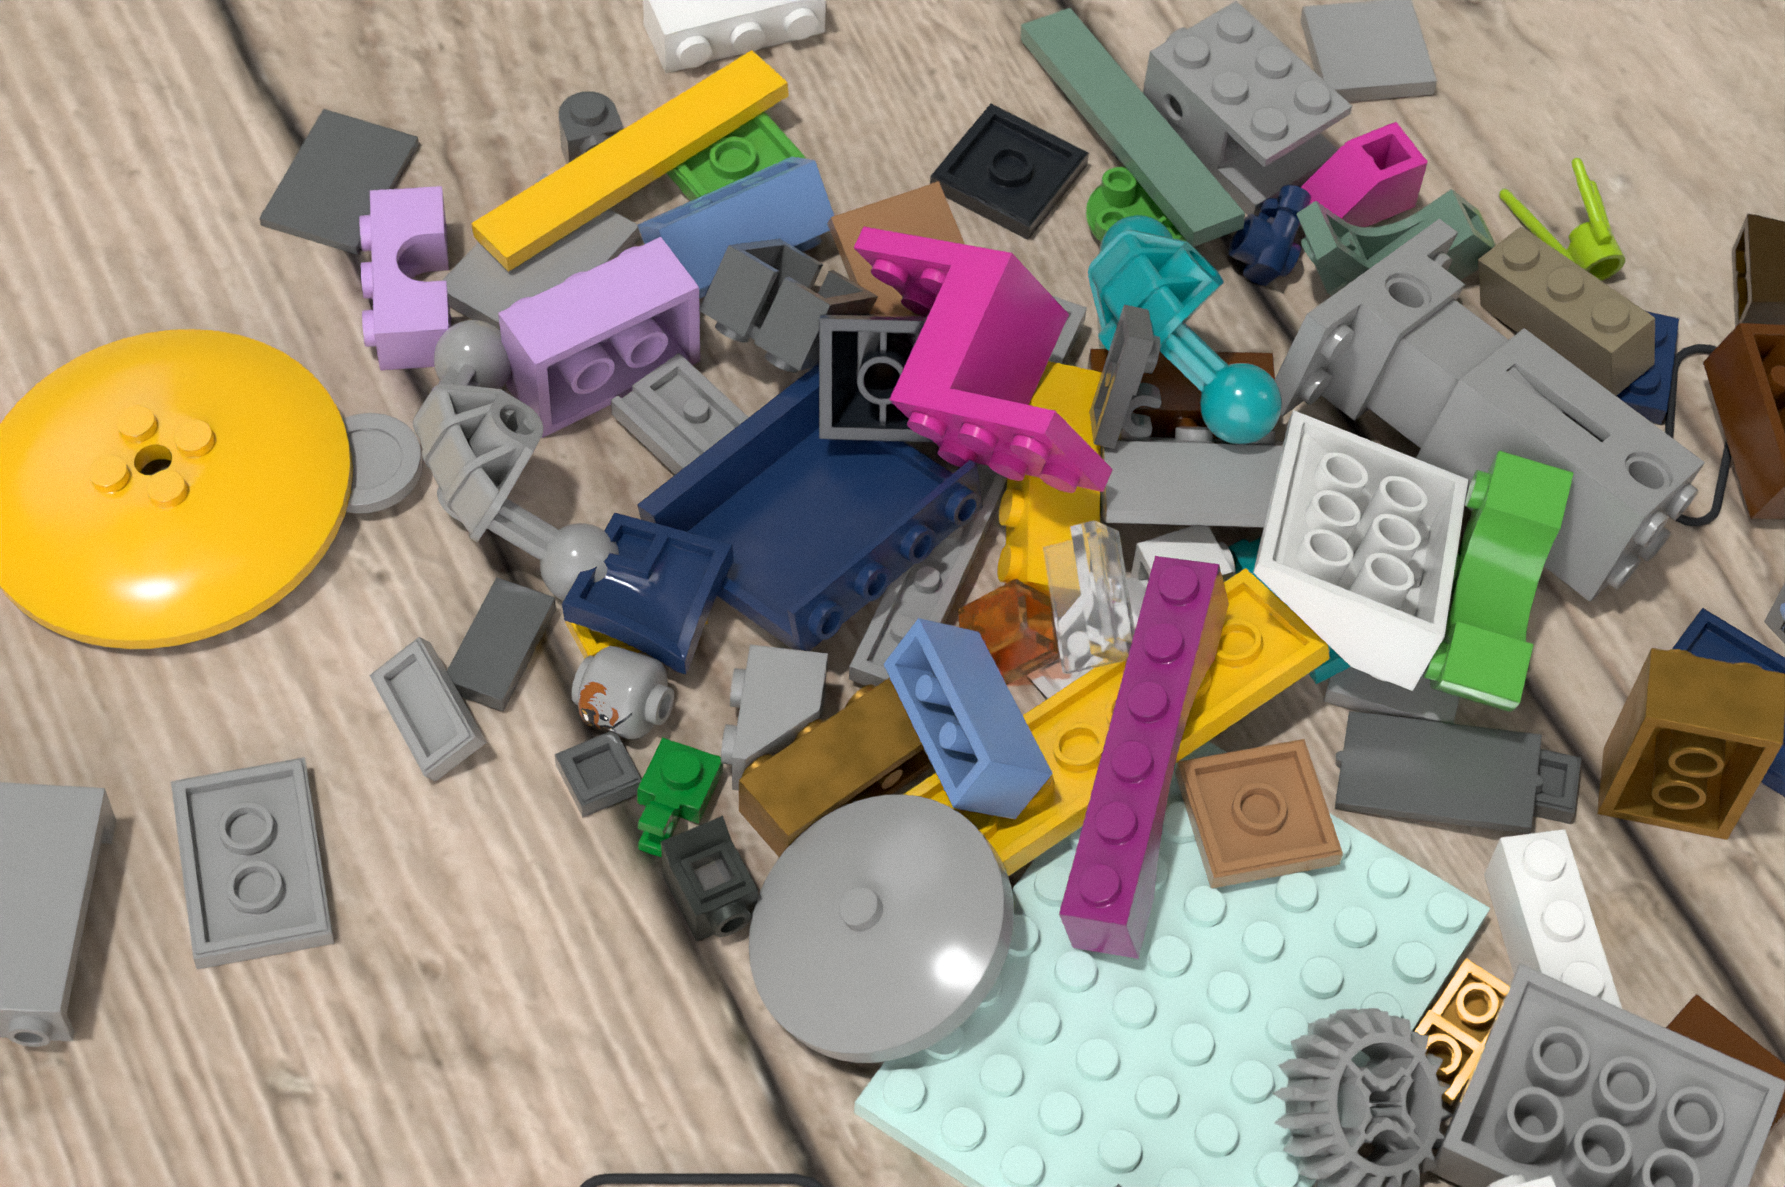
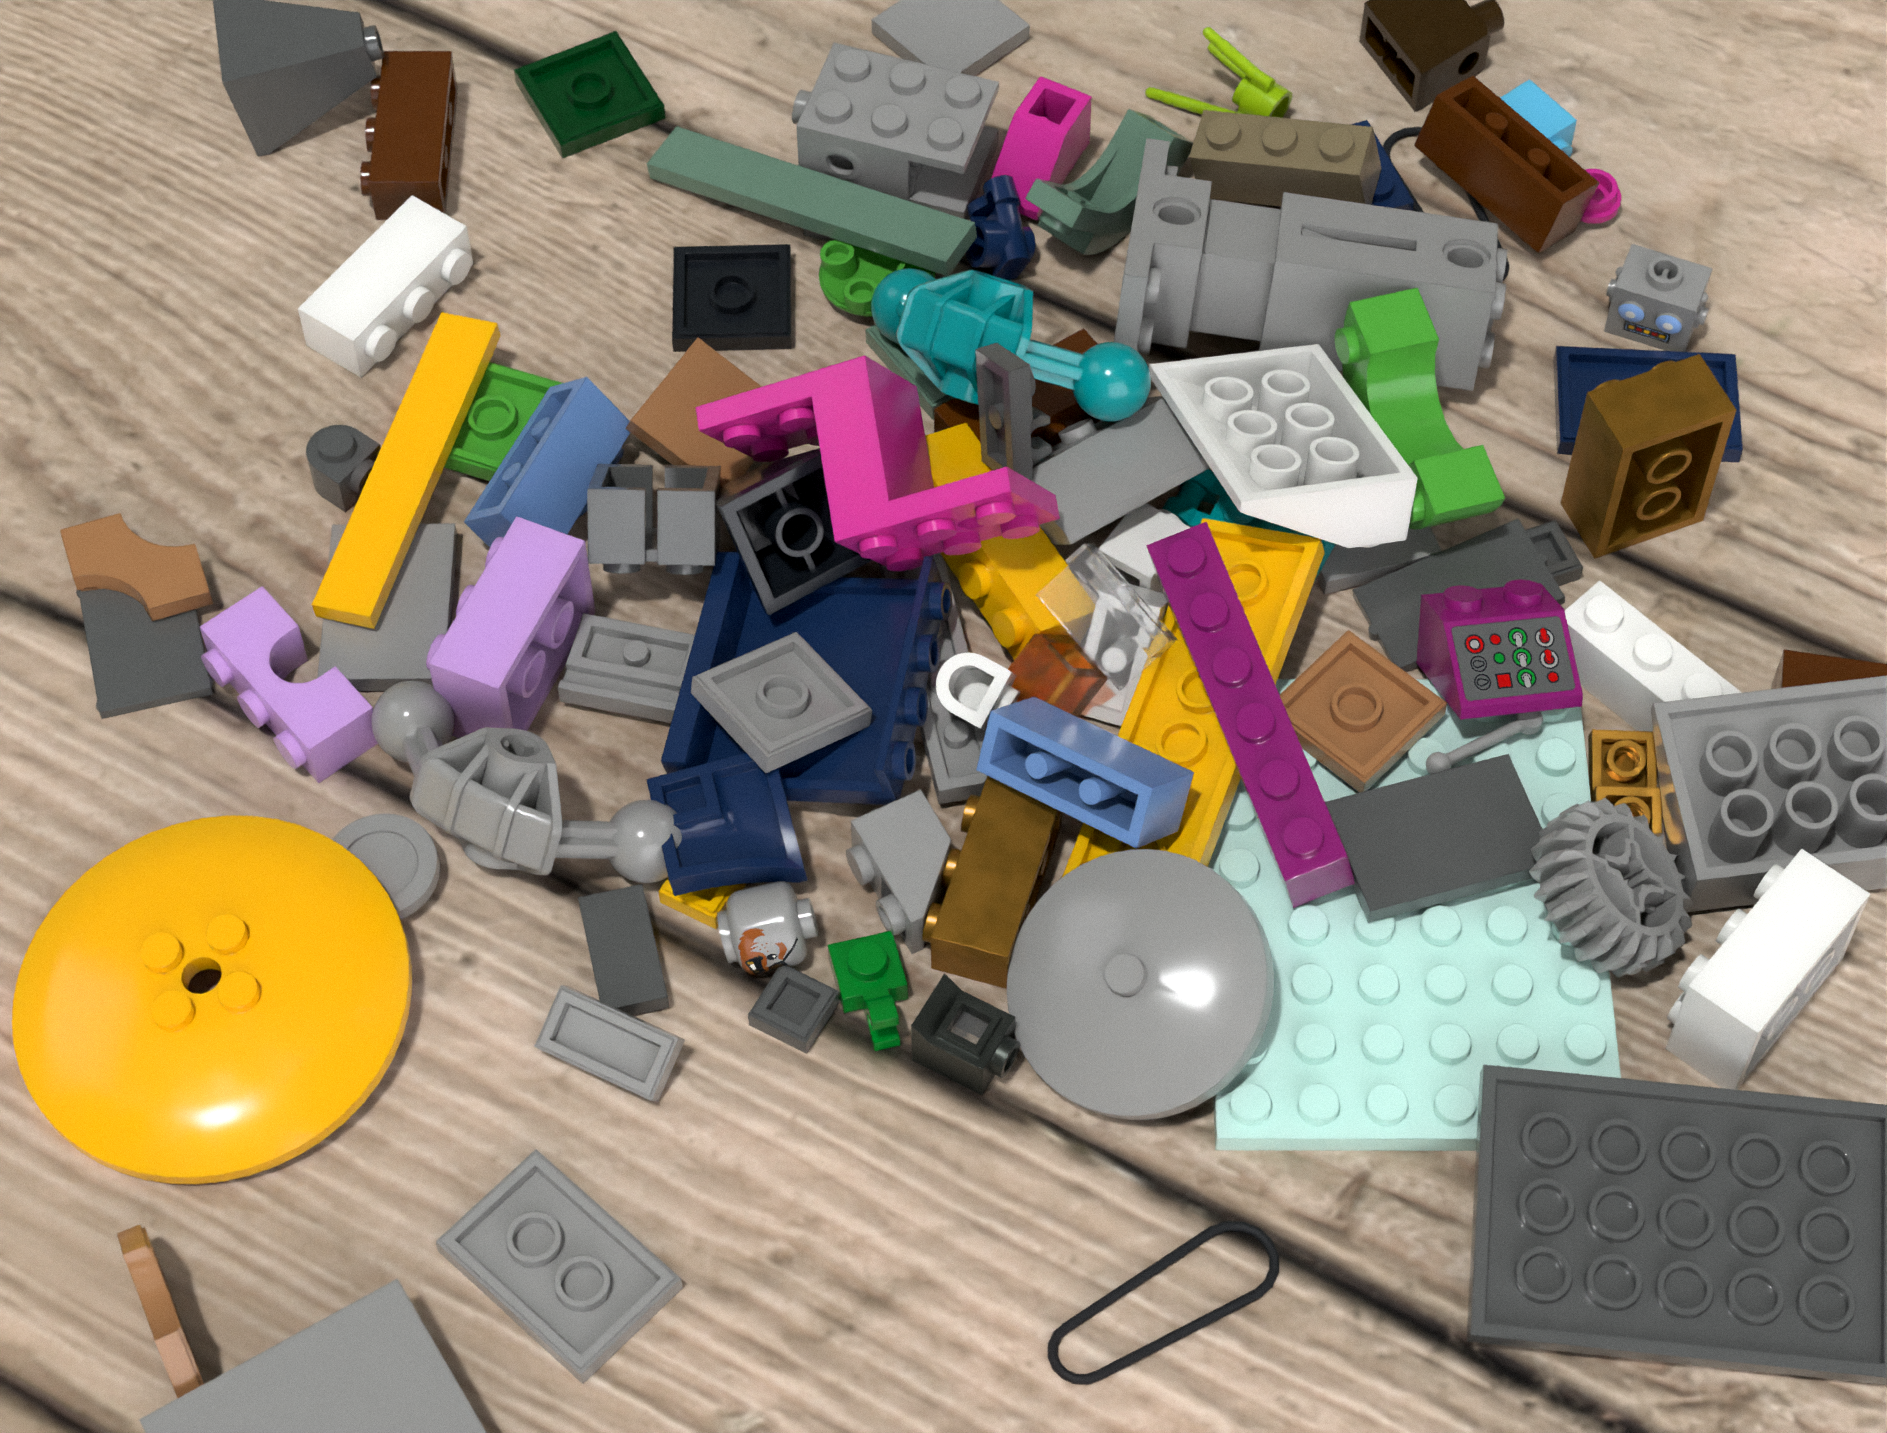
camera: 30 degrees left, 0 degrees up
none -> medium nougat tile [60,513,213,621]
none -> light grey tile [691,632,872,773]
none -> white plate [936,652,1020,732]
none -> dark grey tile [1325,754,1543,923]
none -> slope [1416,579,1583,720]
none -> light grey hinge [1426,711,1543,774]

